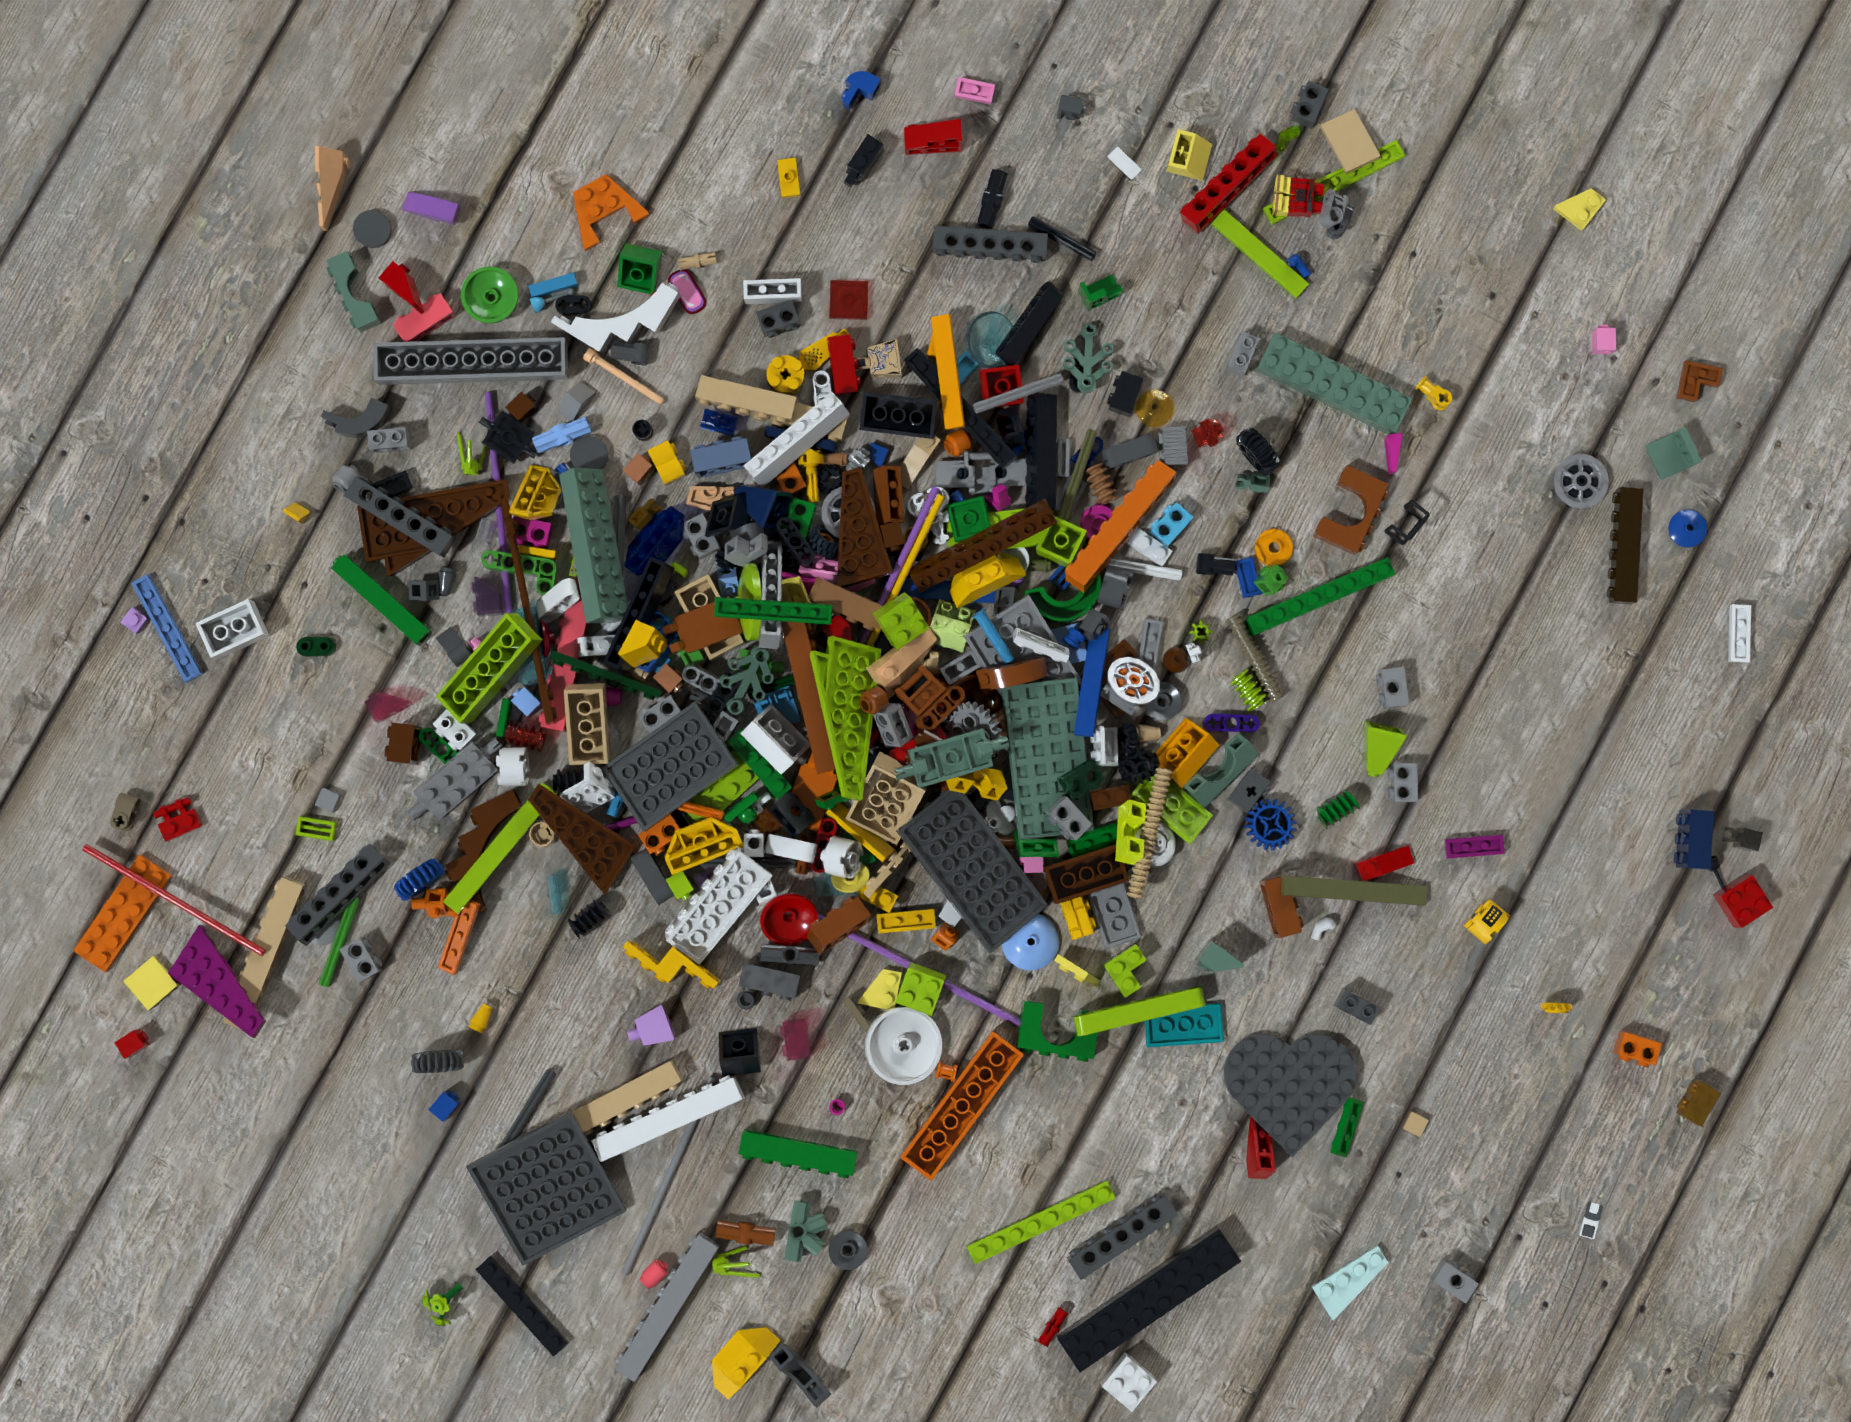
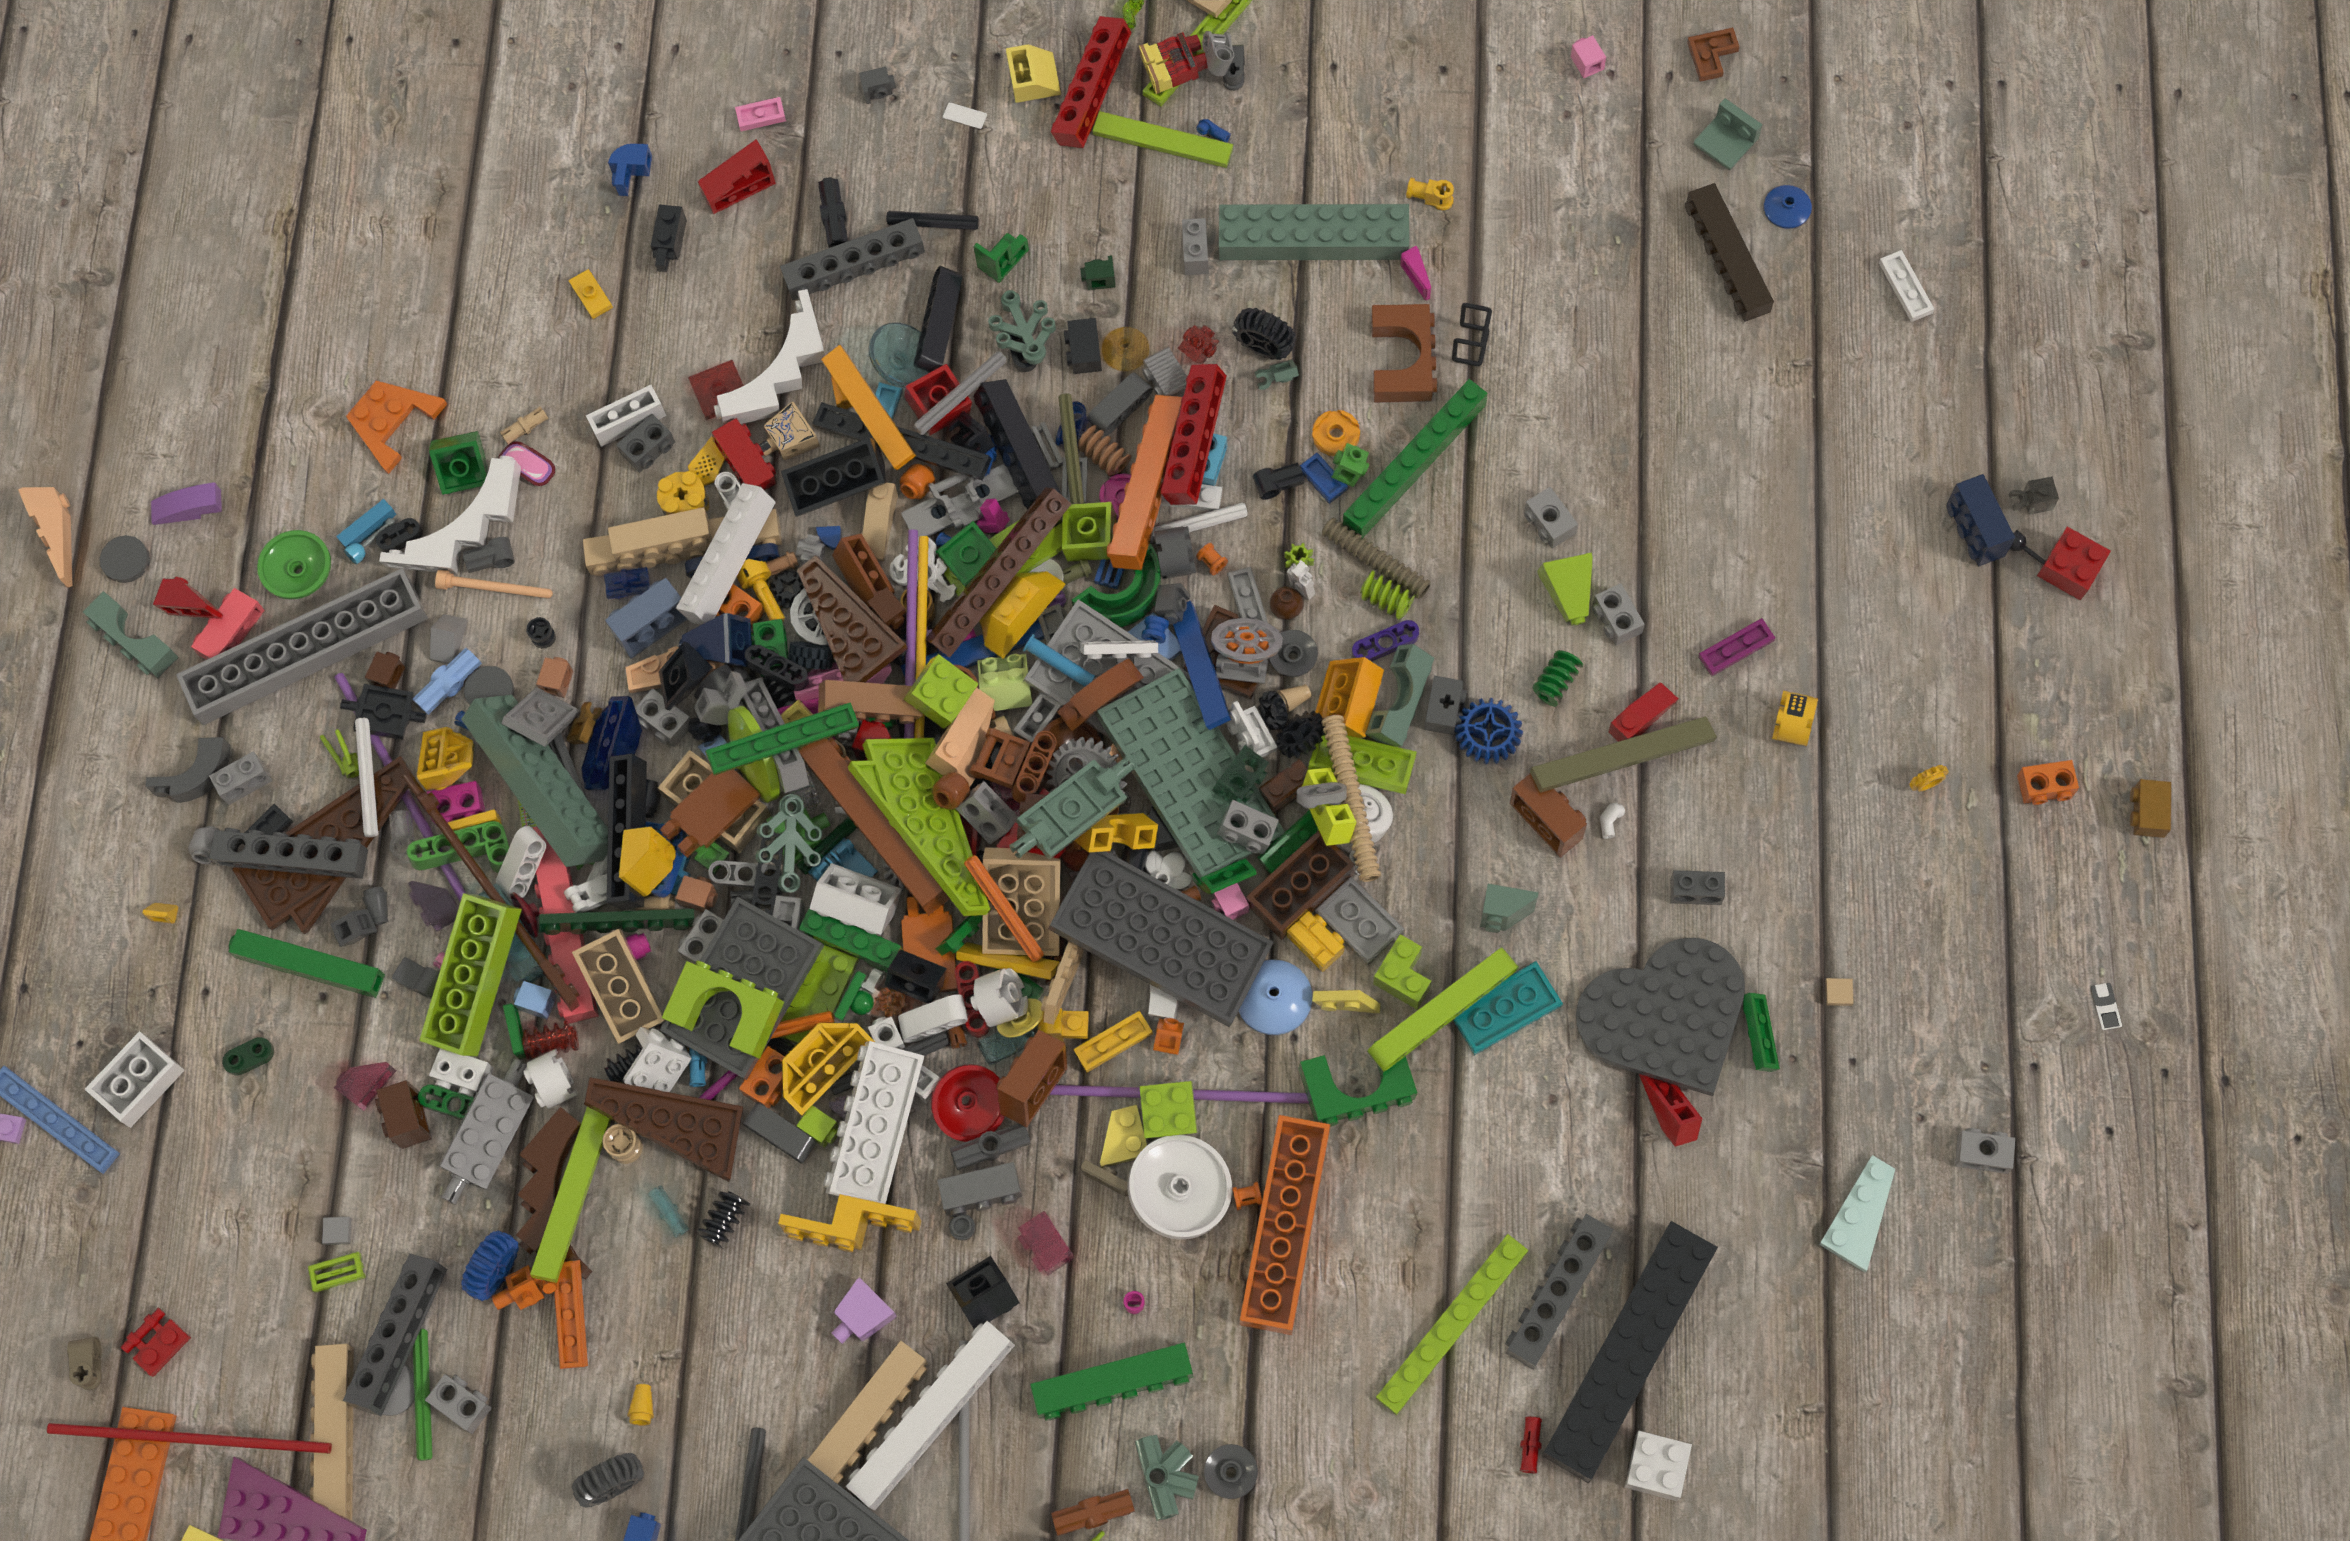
camera: 20 degrees left, 15 degrees down
yellow brick [647,440,687,486] -> none
lime tile [670,562,688,578] -> none
flat silver piece [1553,454,1609,509] -> none
none -> white axle [355,718,378,837]
none -> light grey tile [501,687,579,747]
none -> lime arch [662,960,784,1059]
none -> white arch [714,289,824,425]
none -> orange axle [964,855,1044,962]
none -> dark green brick [1080,255,1116,290]
none -> red brick [1161,364,1227,505]
none -> orange bush [1196,543,1228,575]
none -> light grey plate [1297,782,1347,808]

